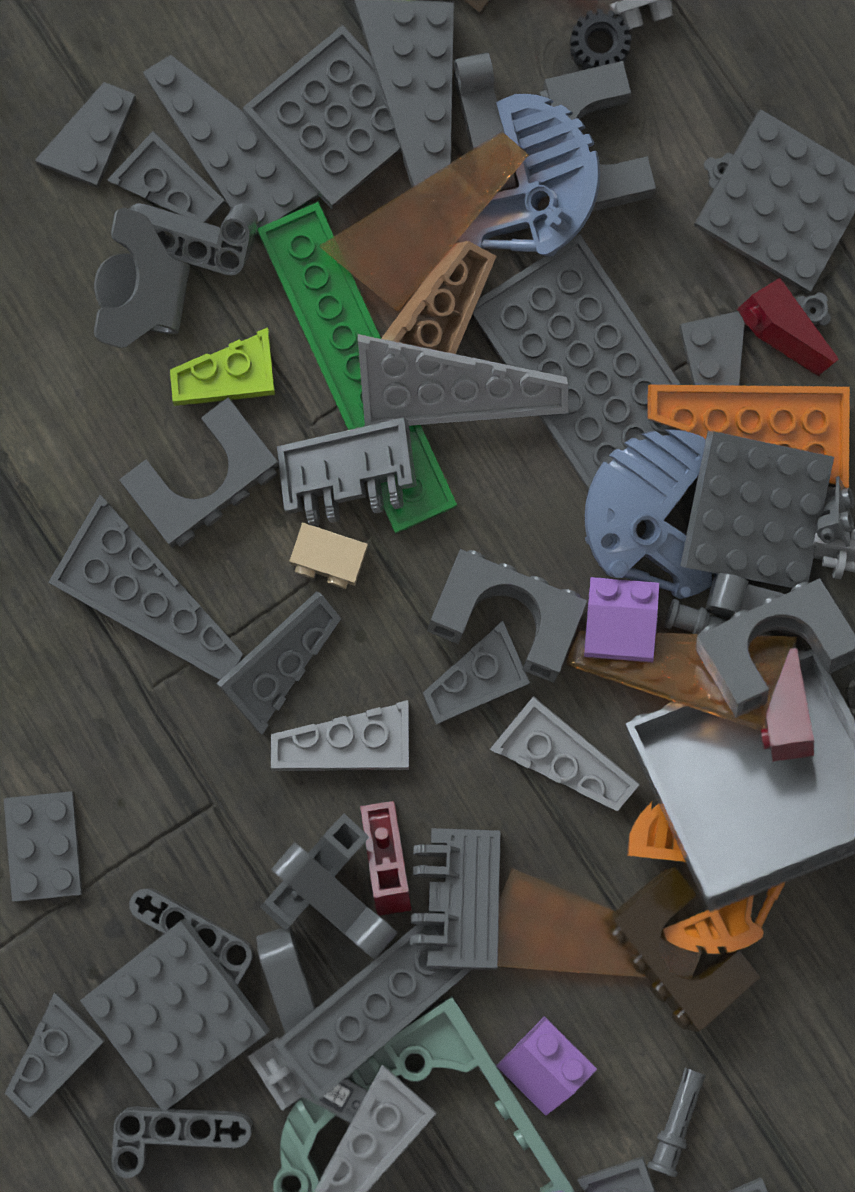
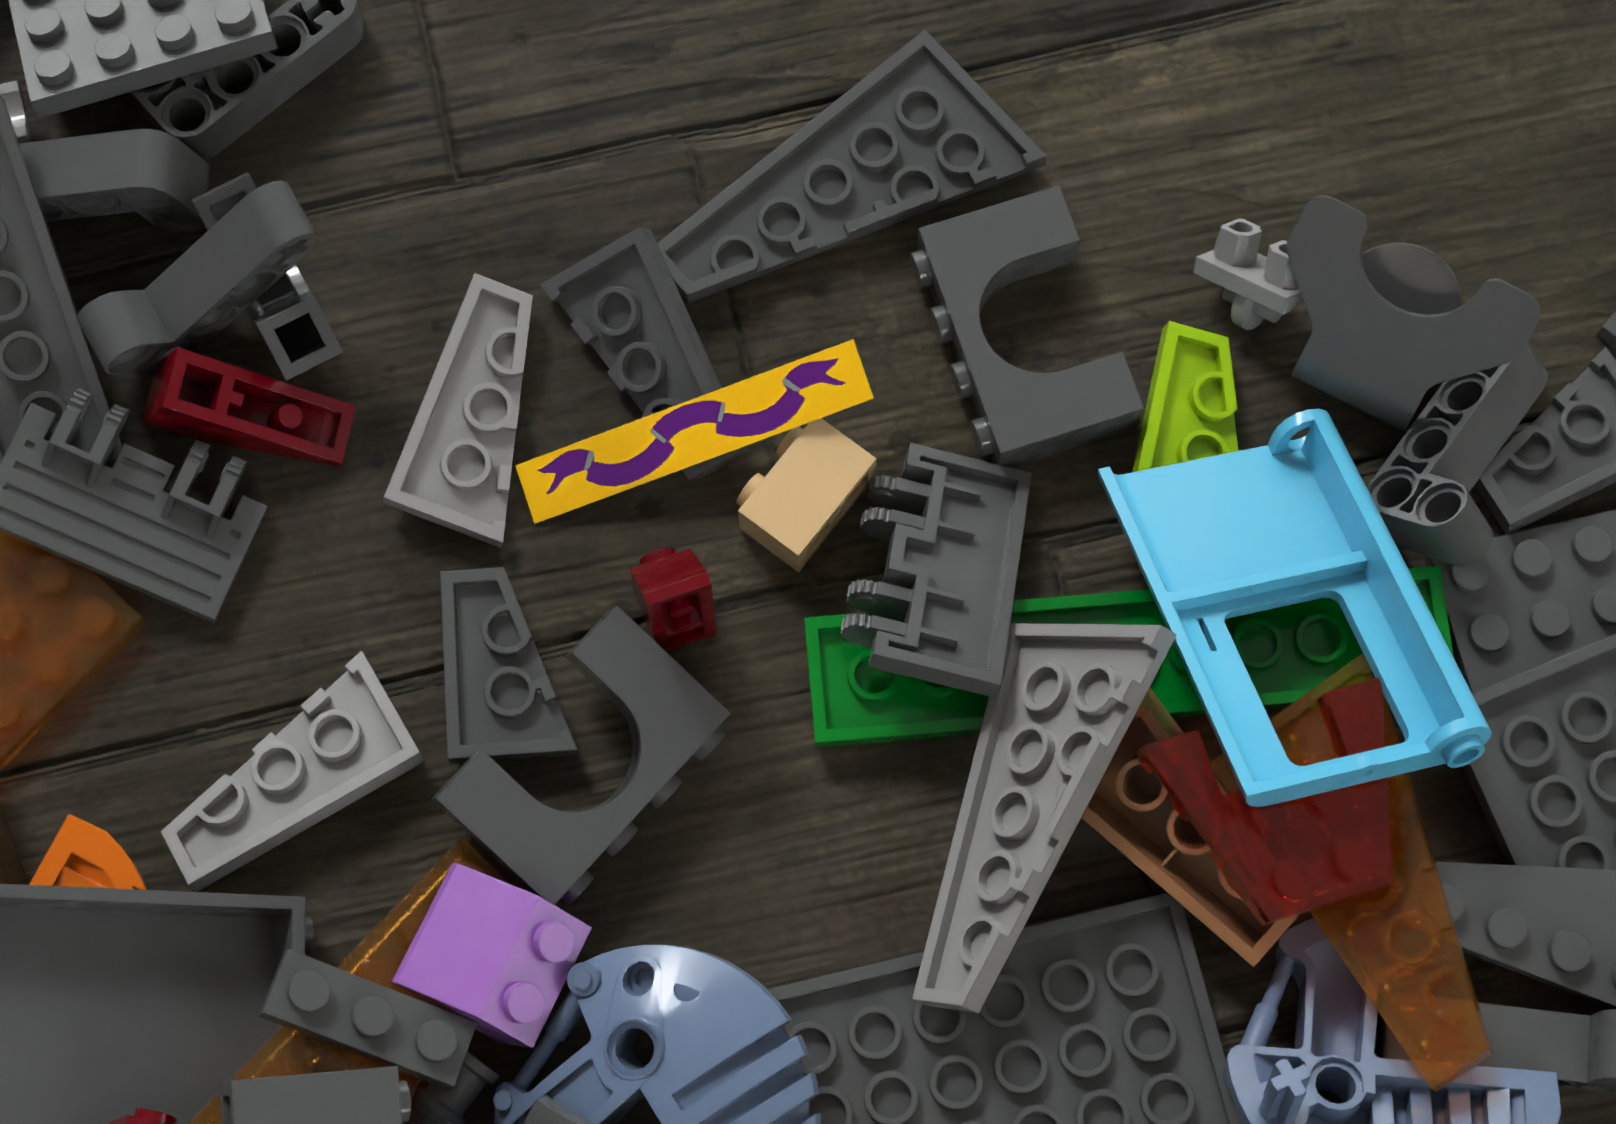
camera: 115 degrees right, 10 degrees down
none -> dark grey plate [259,949,477,1090]
none -> yellow sticker [515,339,874,524]
none -> dark red slope [629,548,717,652]
none -> medium azure piece [1098,408,1492,807]
none -> clear red wing [1136,677,1393,926]
none -> light grey hips [1193,219,1303,330]

